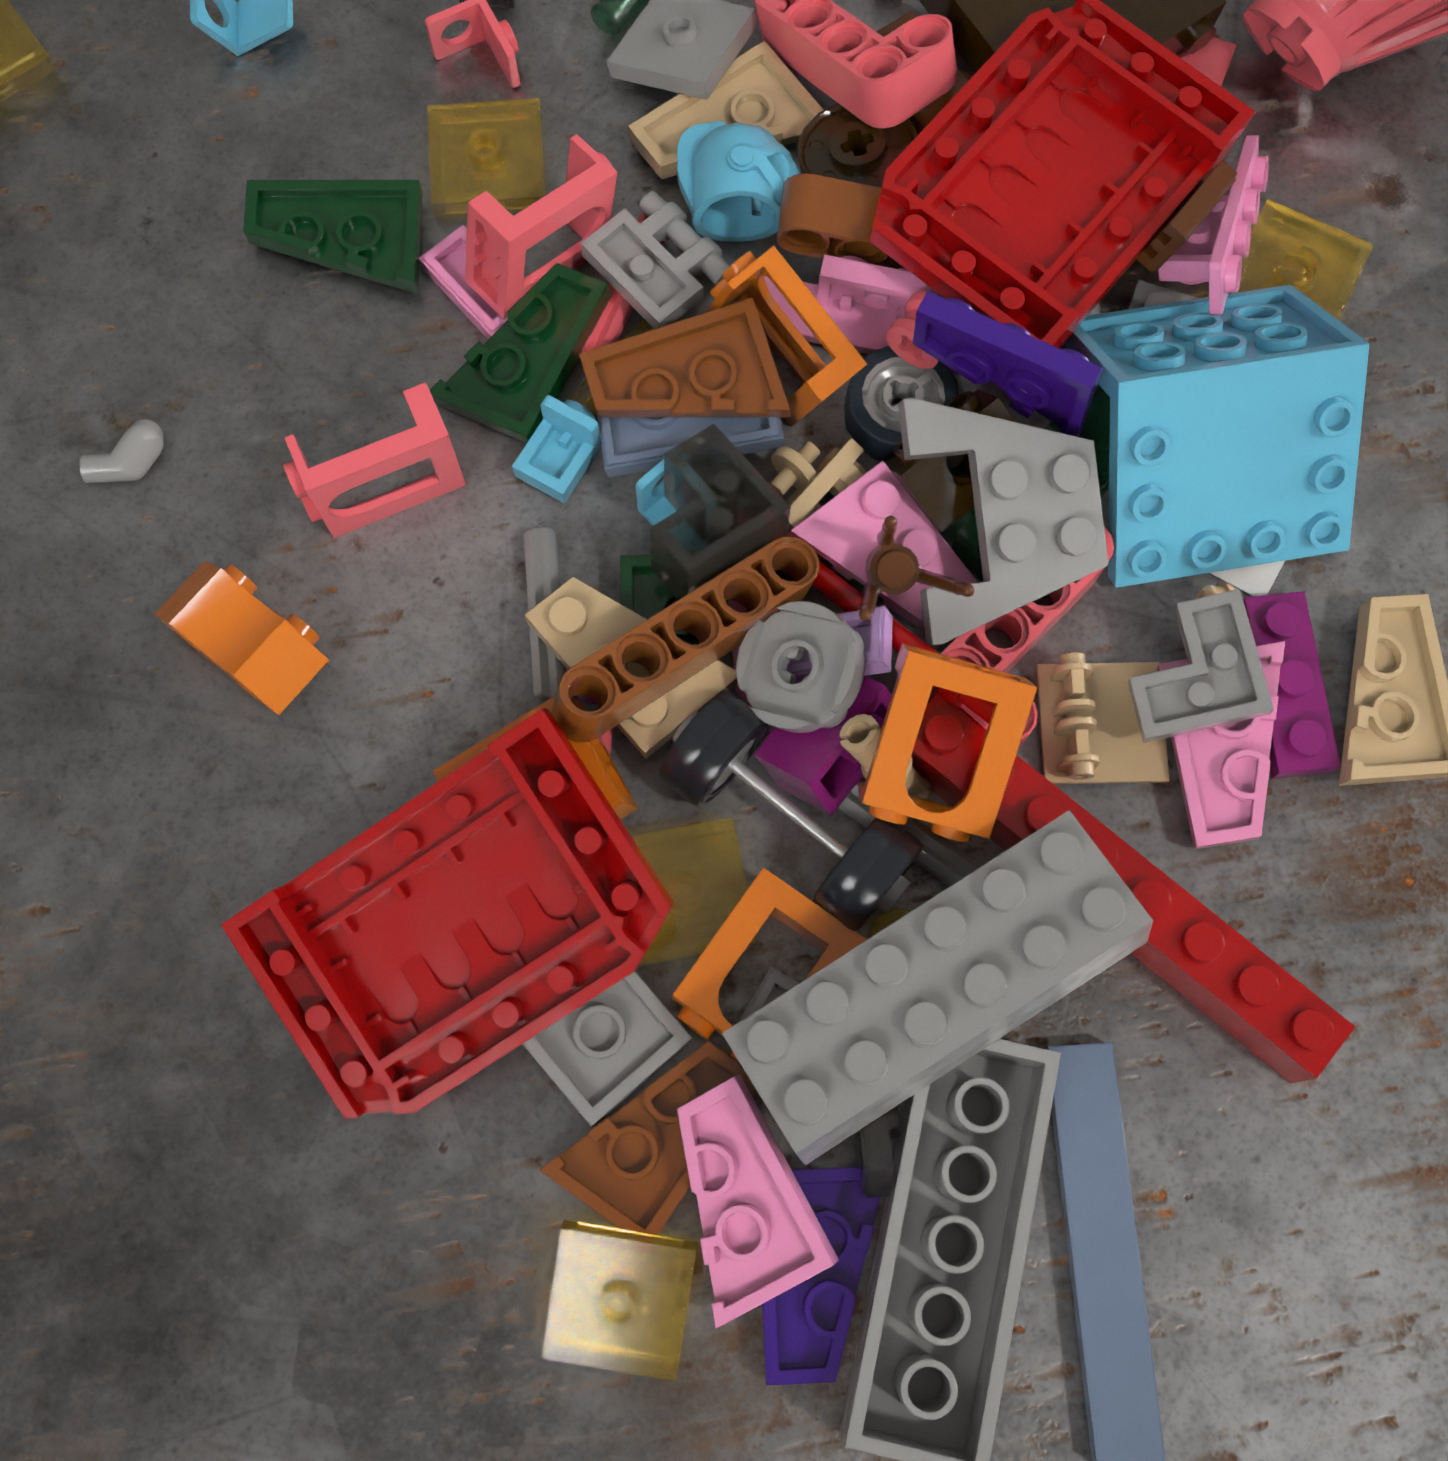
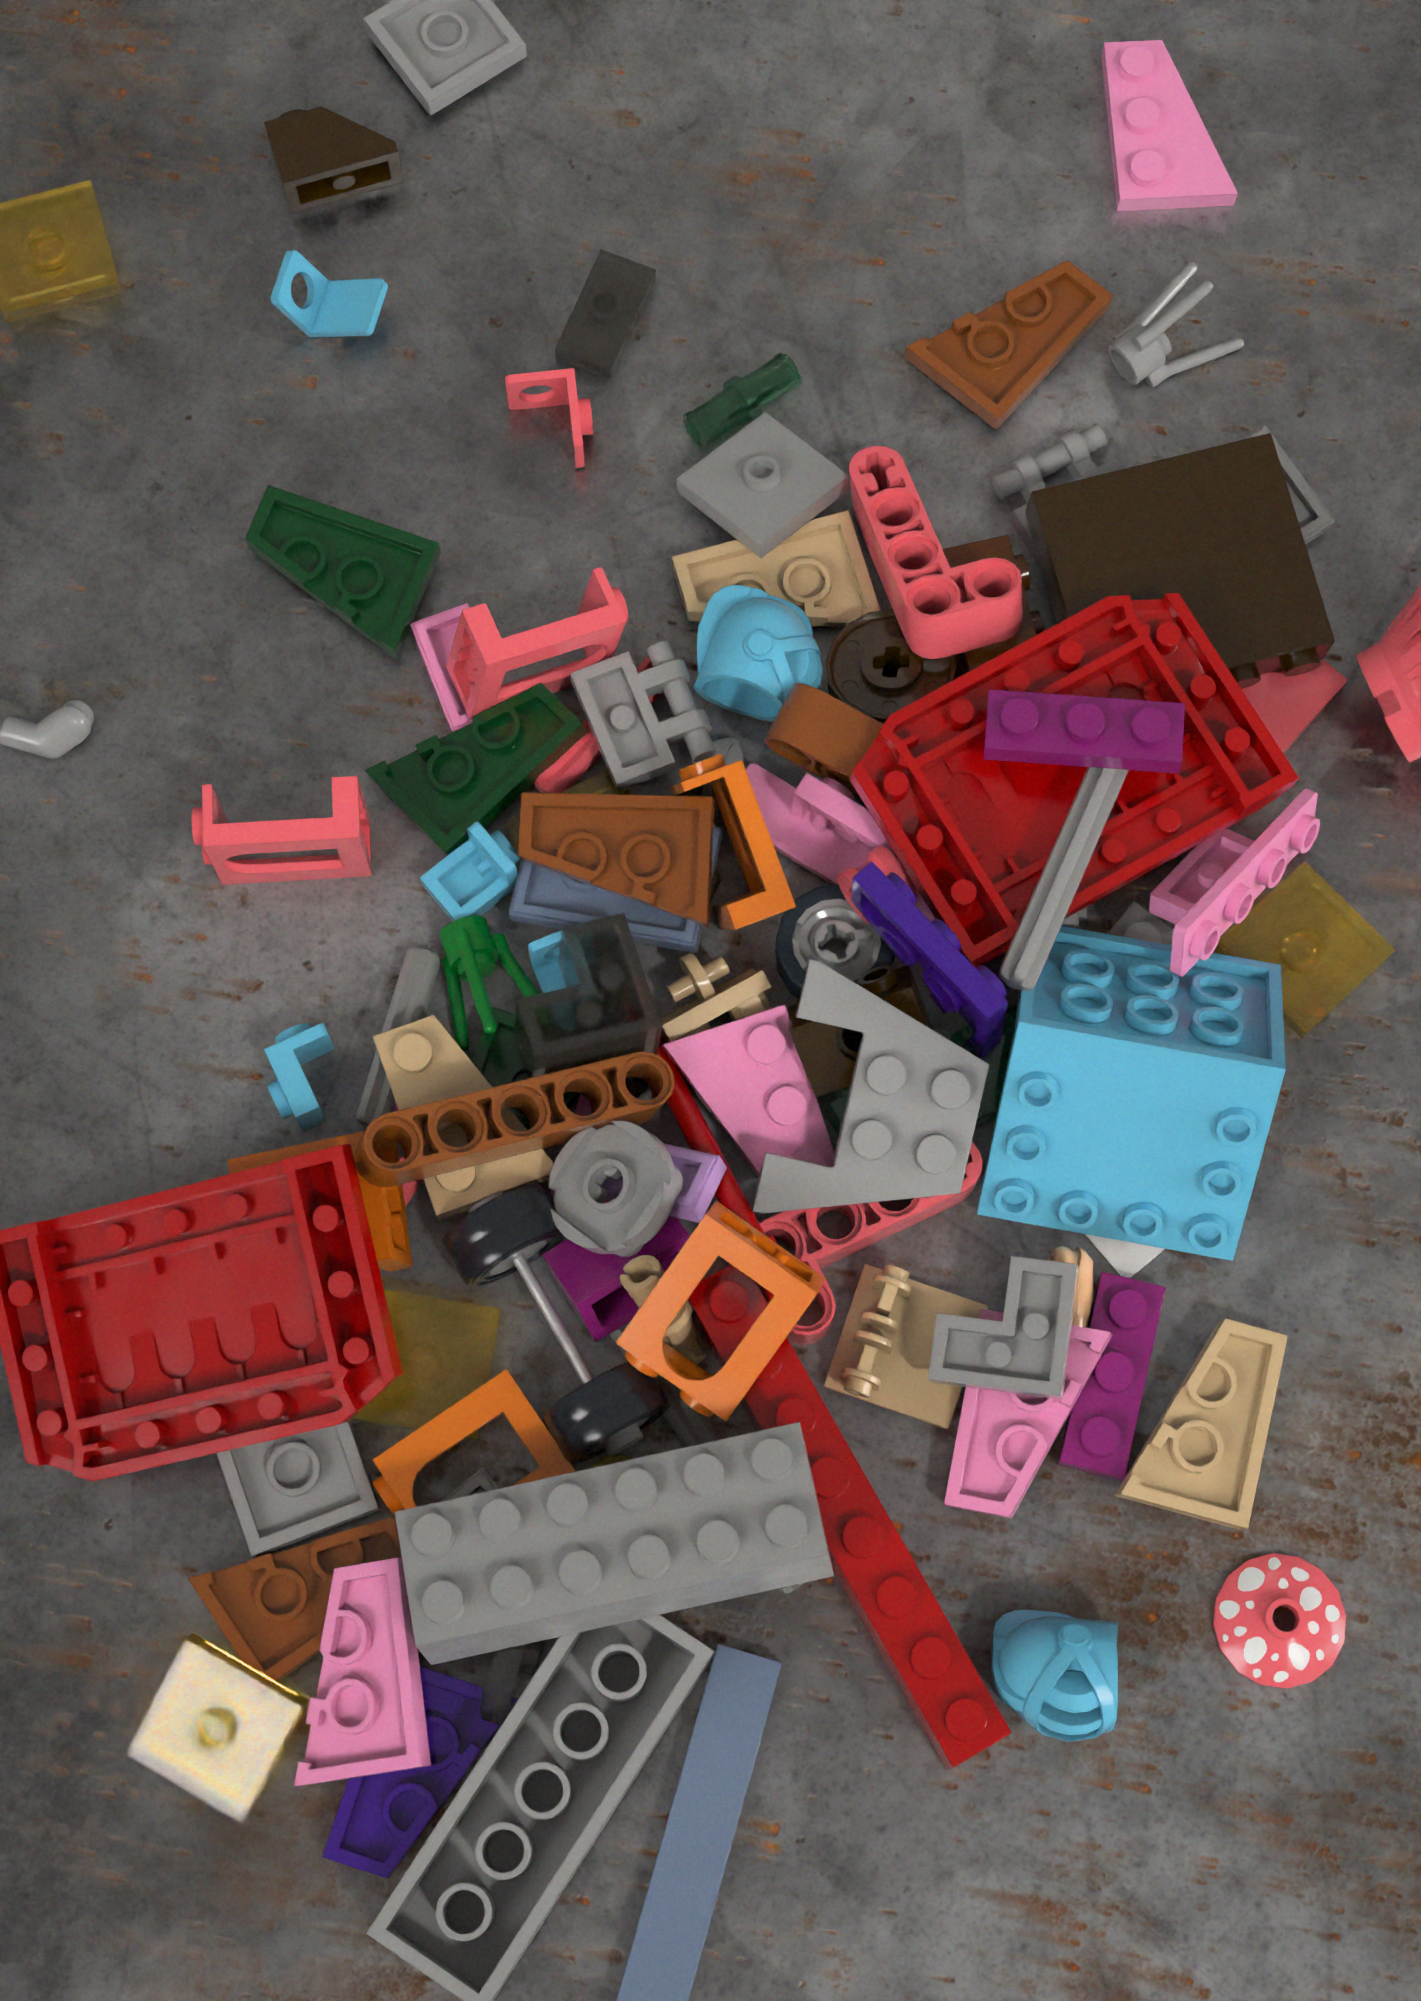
camera: 20 degrees right, 0 degrees up
orange brick [154,561,329,716] -> none
clear yellow plate [427,98,546,215] -> none
reddish brown plant [859,516,974,621] -> none
reddish brown tile [1137,160,1238,273] -> none
none -> medium azure bracket [264,1023,335,1132]
none -> green plant [439,915,558,1052]
none -> magenta plate [983,689,1185,774]
none -> medium azure helmet [991,1610,1119,1742]
none -> light grey axle [999,767,1129,991]

